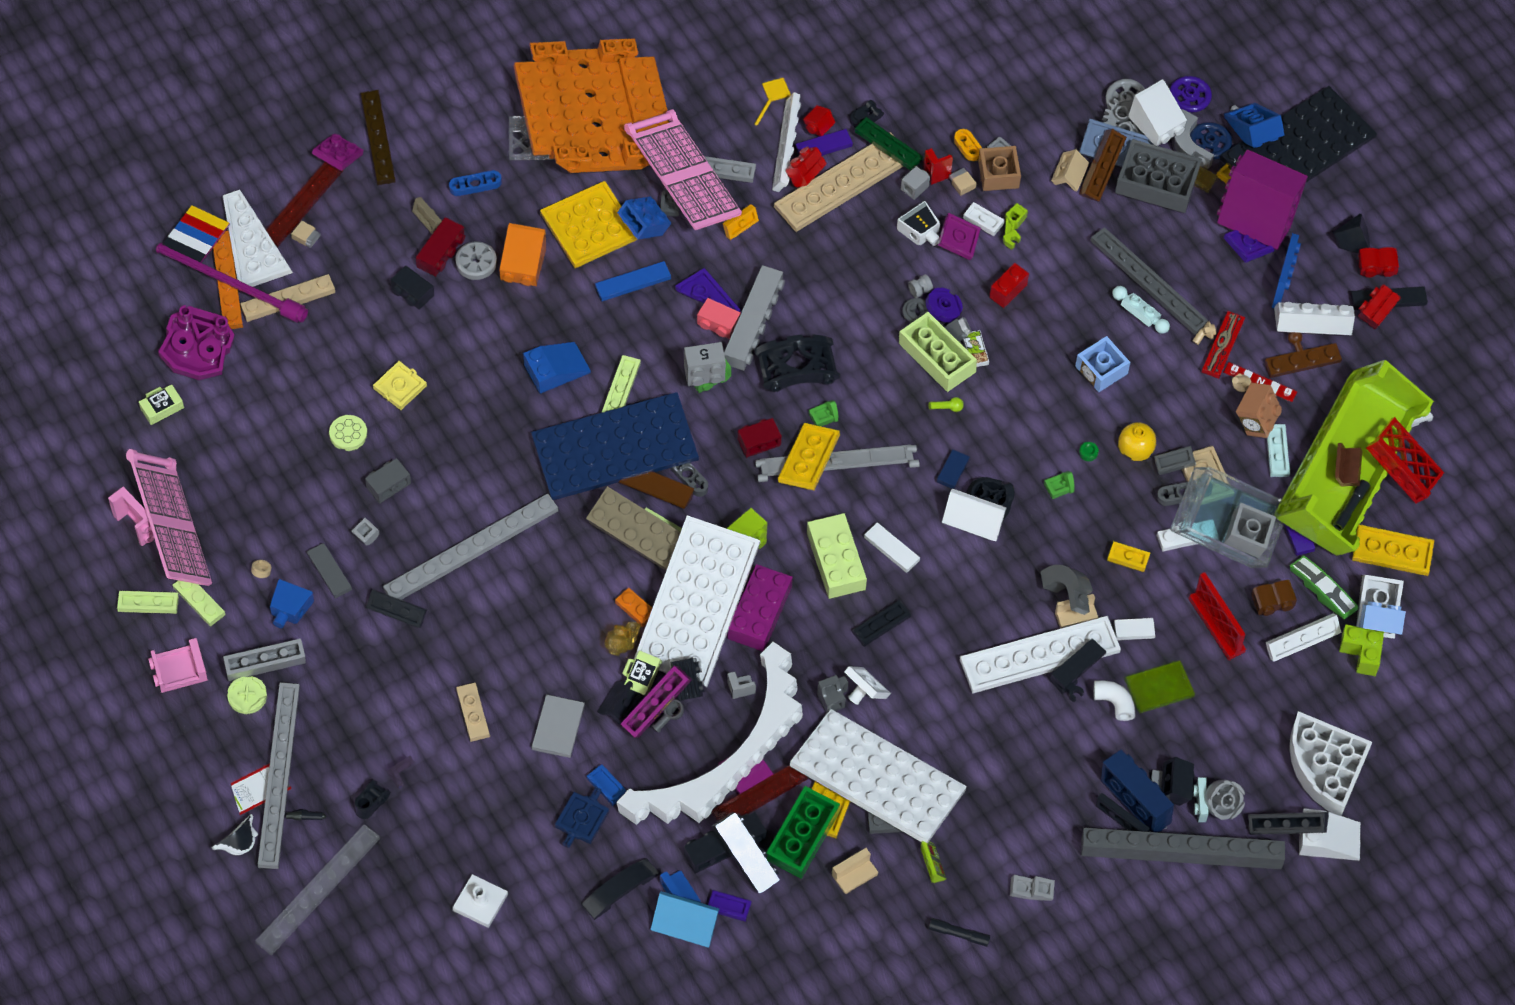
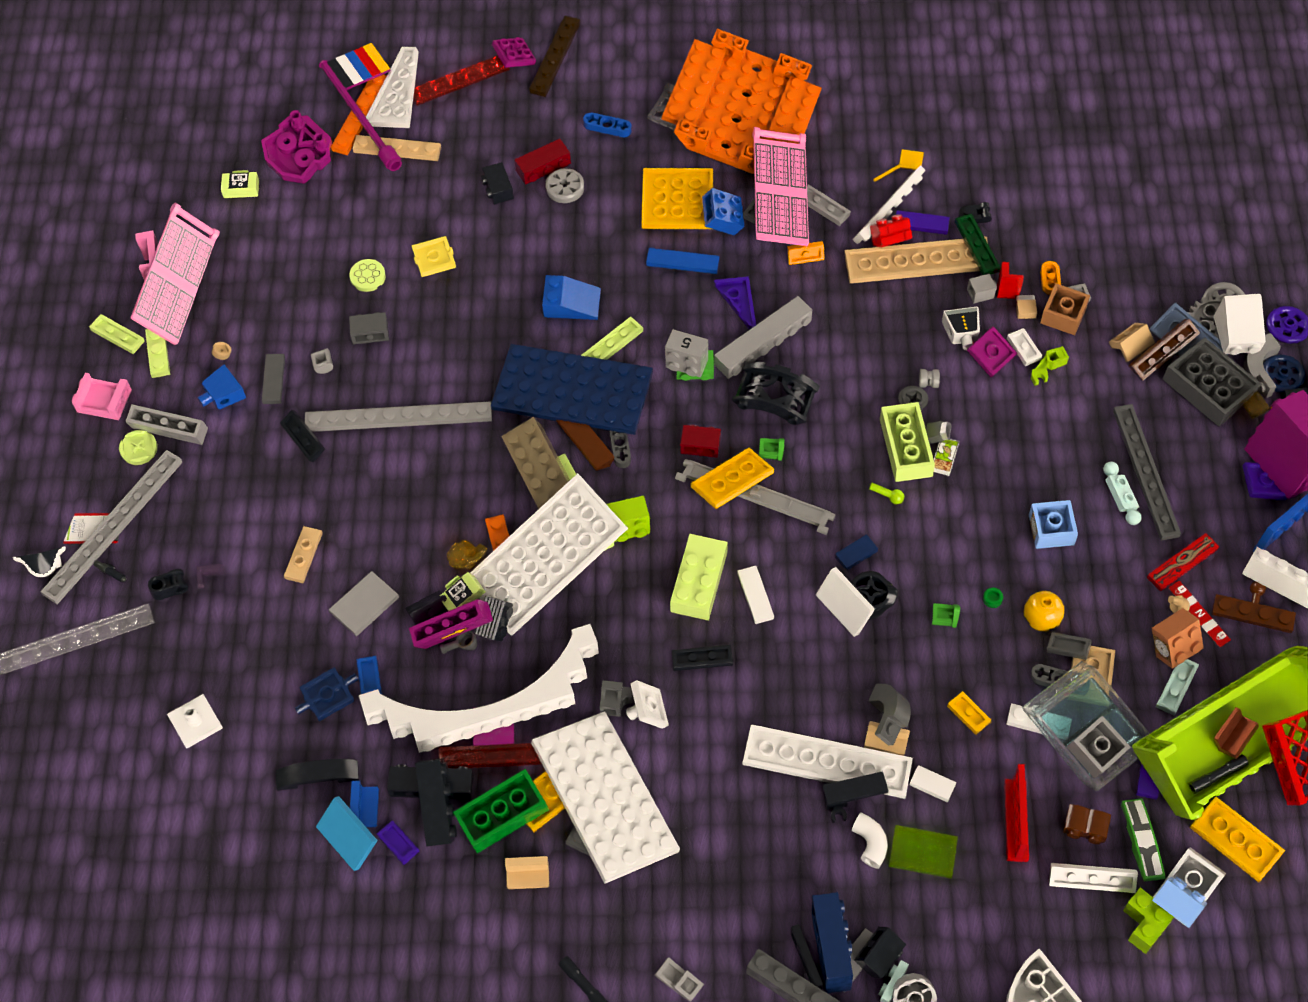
camera: 35 degrees right, 0 degrees up
tan piece [291,221,321,248] -> none
dark tan plate [412,197,442,234] -> none
orange slope [500,223,546,286] -> none
coral brick [697,298,741,339] -> none
light grey panel [727,672,756,699] -> none
magenta brick [728,564,793,651] -> none
red brick [803,105,835,136] -> none
lime slope [920,841,946,883] -> none
dark purple plate [925,288,963,322] -> none
red brick [990,263,1029,308] -> none
tan plate [1192,321,1216,345] -> none

